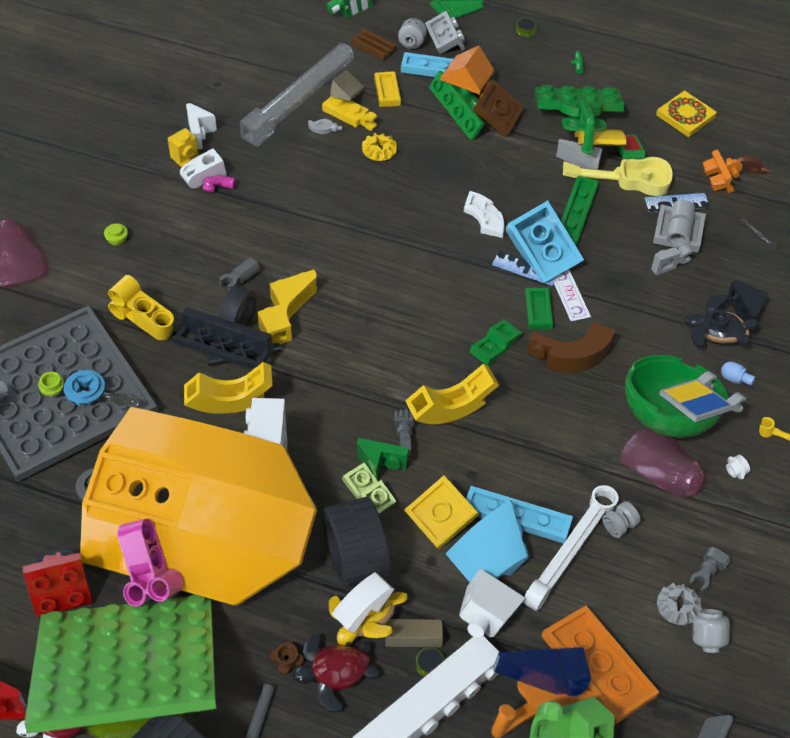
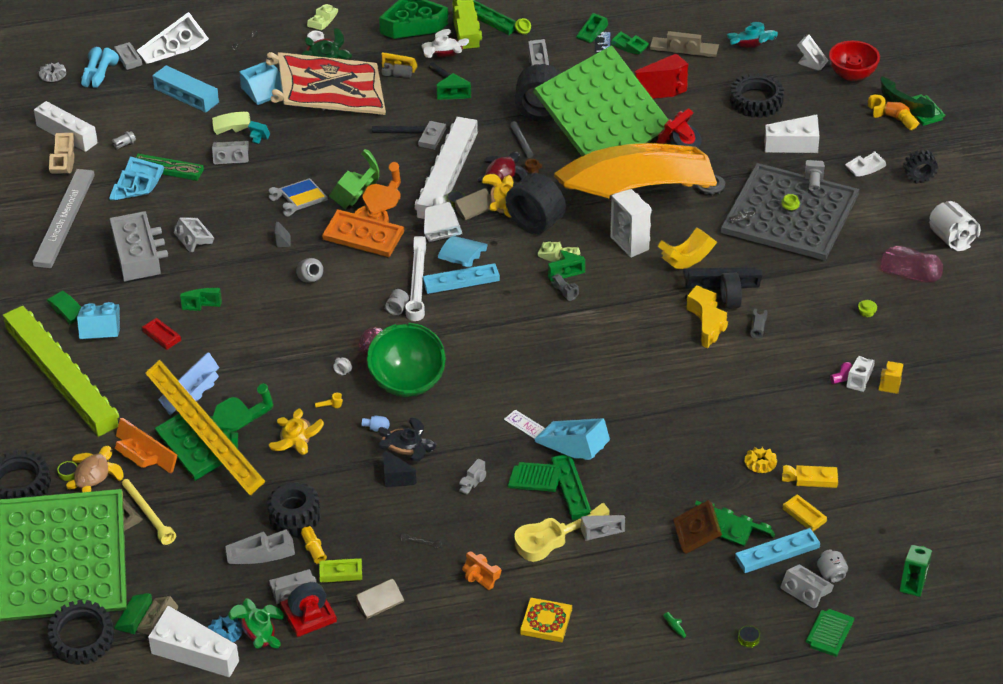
camera: 150 degrees right, 10 degrees down
dark azure gear [64,370,105,406] -> none
yellow piece [108,275,174,340] -> none
dark pink piece [118,518,183,607] -> none
white slope [186,103,217,149] -> none
clear brick [240,43,354,147] -> none
light grey piece [308,119,343,134] -> none
dark tan slope [330,70,364,101] -> none
white slope [332,572,394,633] -> none
reddish brown tile [351,28,396,61] -> none
yellow tile [404,476,479,550] -> none
yellow arch [405,364,499,424] -> none
orange slope [441,46,494,95] -> none
white tile [464,191,504,238] -> none
green slope [469,319,522,366] -> none
clear blue slope [493,647,592,697] -> none
green tile [525,288,553,330] -> none
reddish brown arch [527,321,616,373] -> none
green plate [535,85,624,154] -> none
yellow slope [575,129,626,146] -> none
green tile [616,134,645,159] -> none
sticker [644,193,710,212] -> none
light grey plate [653,200,706,253] -> none
light grey gear [657,583,702,625] -> none
flag [659,371,746,422] -> none
dark grey piece [689,547,730,594] -> none
copper piece [738,156,770,174] -> none
none -> green window [508,462,561,492]

